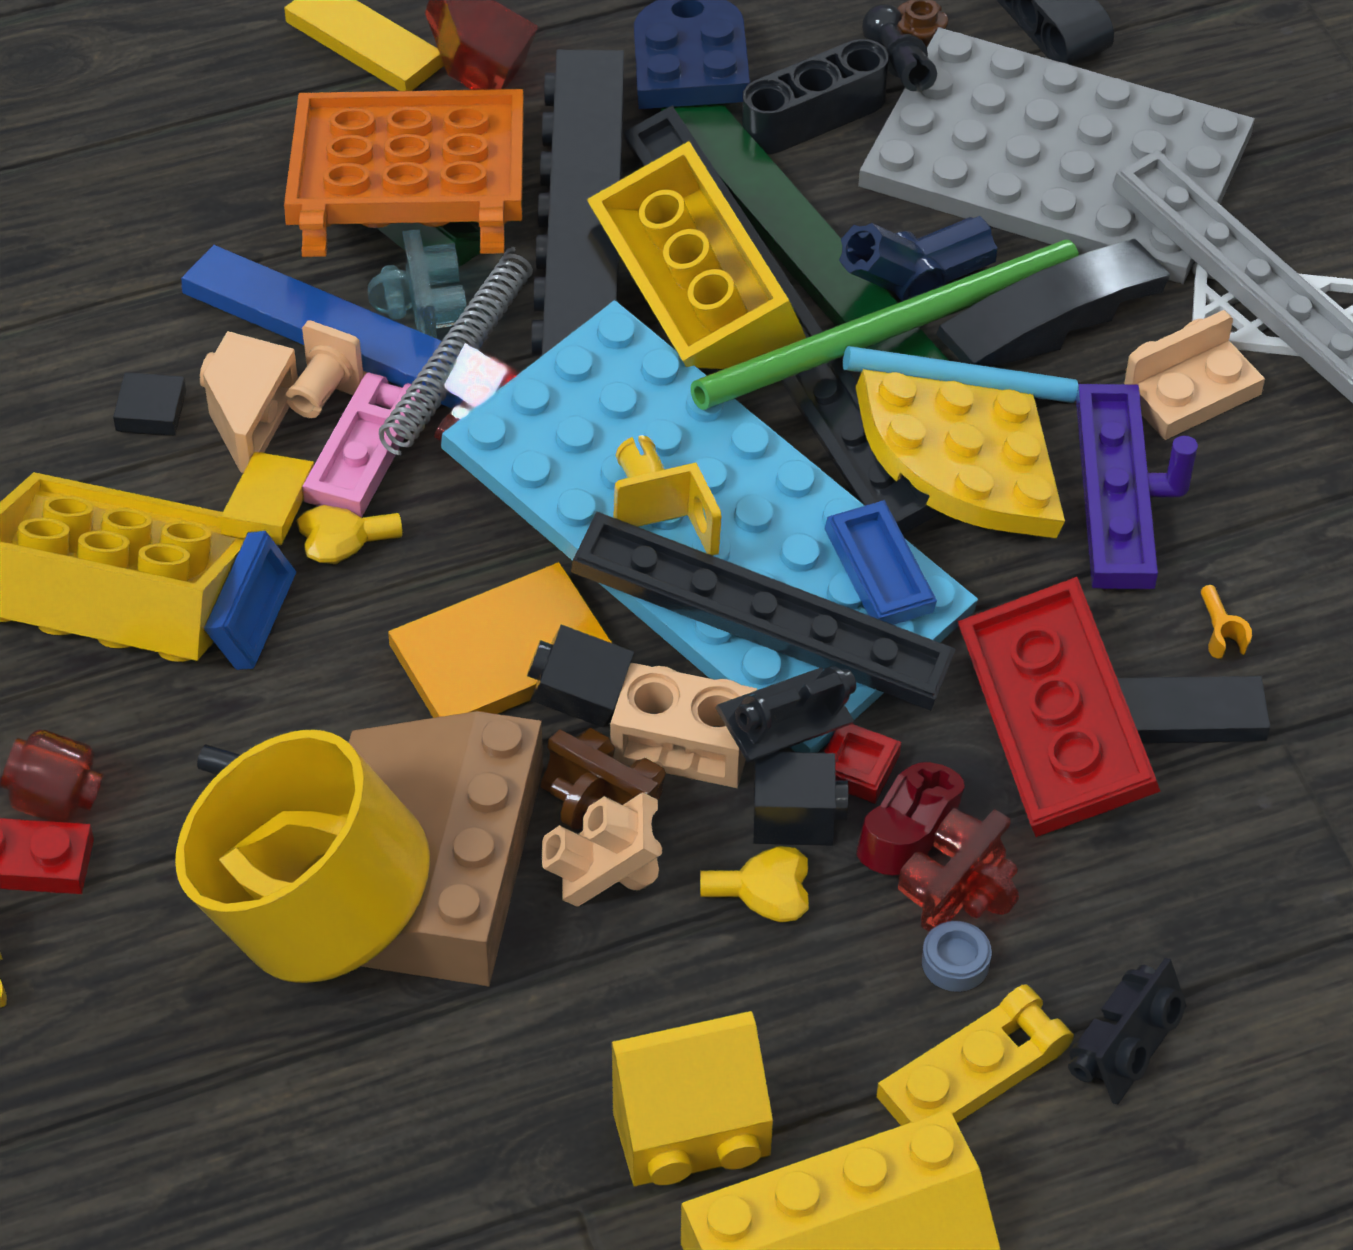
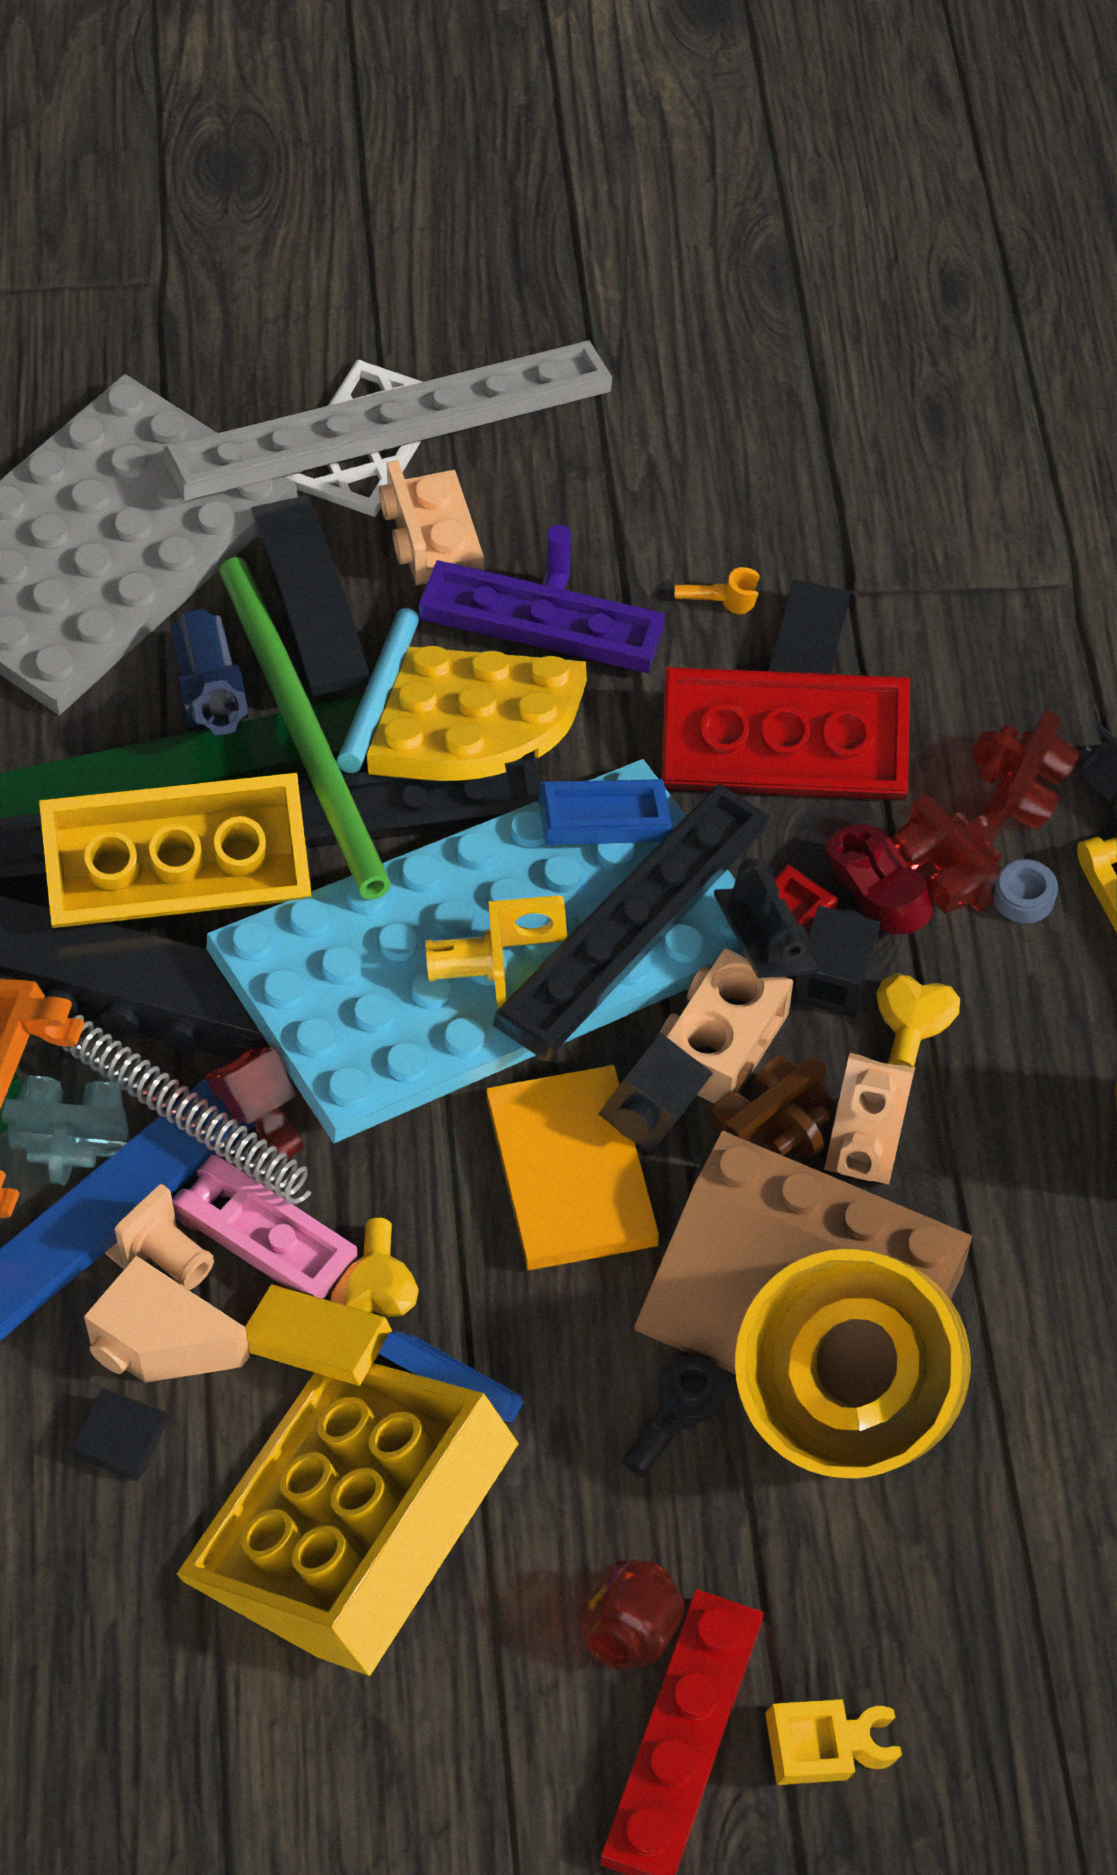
camera: 75 degrees left, 5 degrees up
none -> clear red hips [971,709,1080,830]

